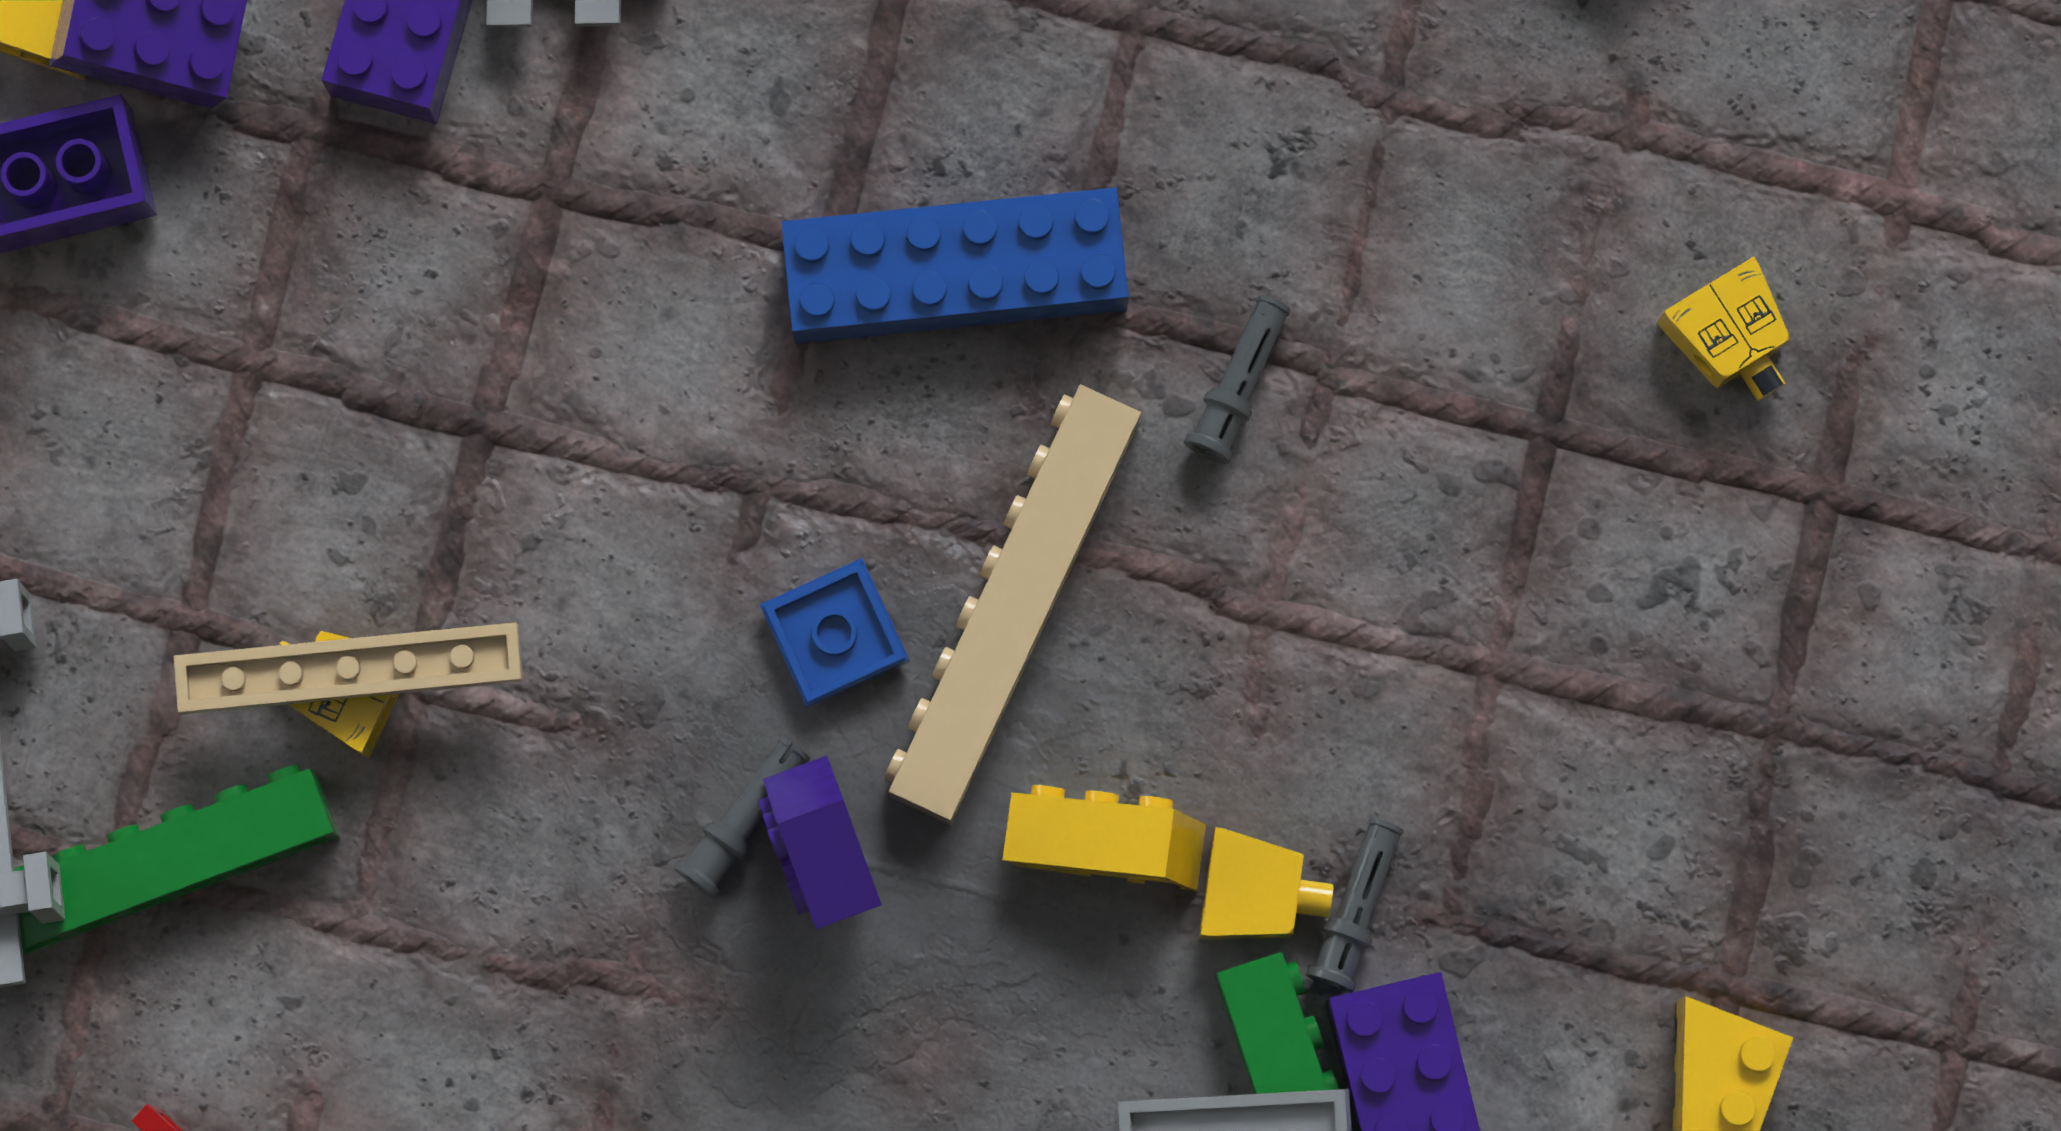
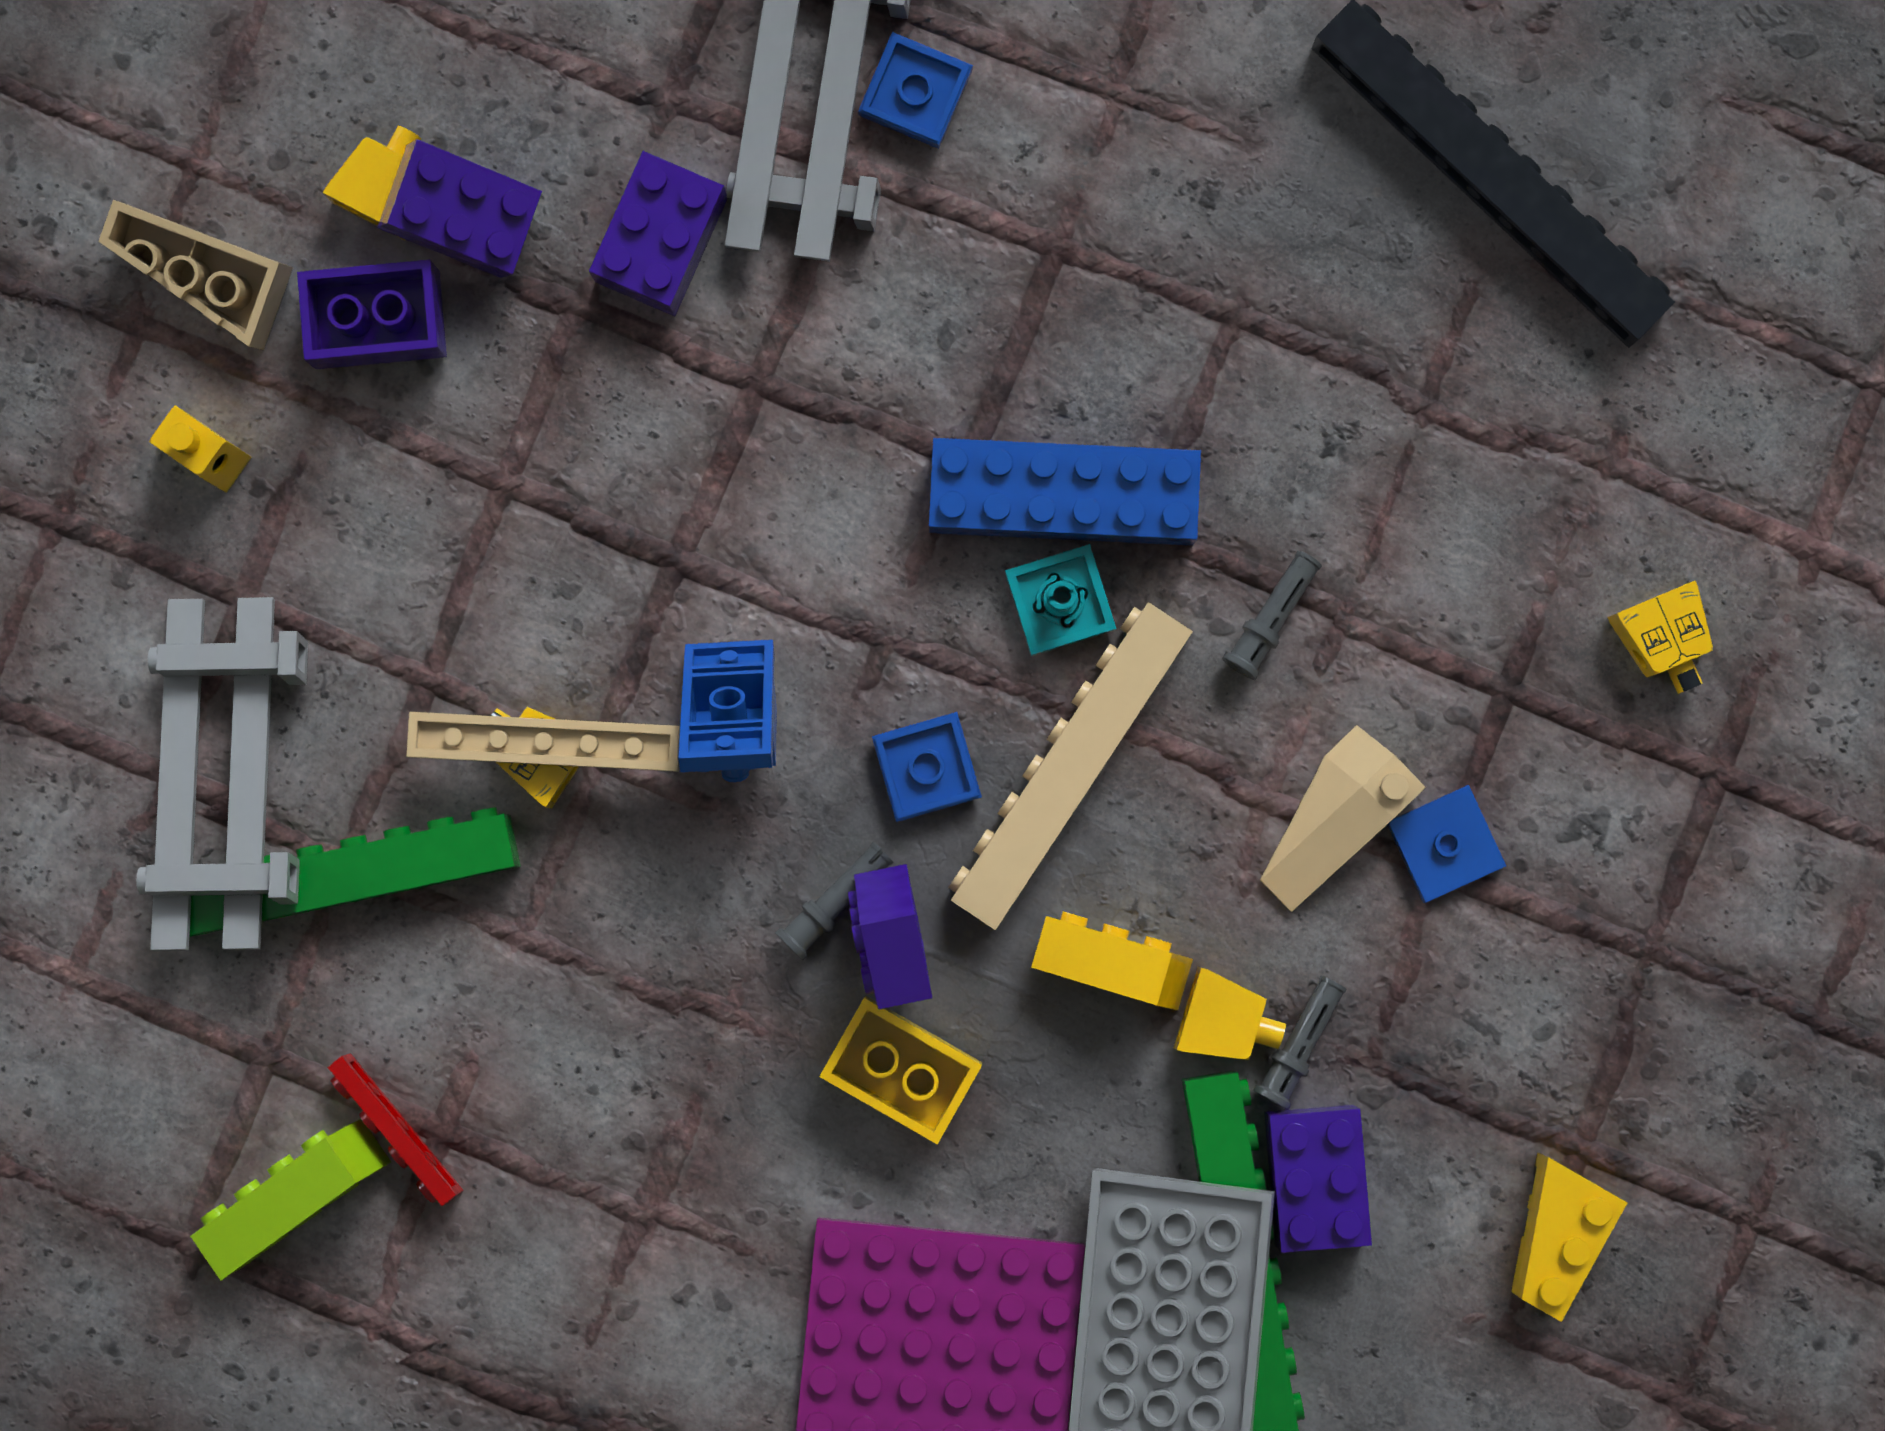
camera: 15 degrees right, 5 degrees up
none -> blue brick [678,640,777,782]
none -> yellow brick [819,996,982,1145]
none -> teal plate [1005,544,1117,656]
none -> tan wedge [1260,725,1426,912]
none -> blue plate [1387,785,1506,903]

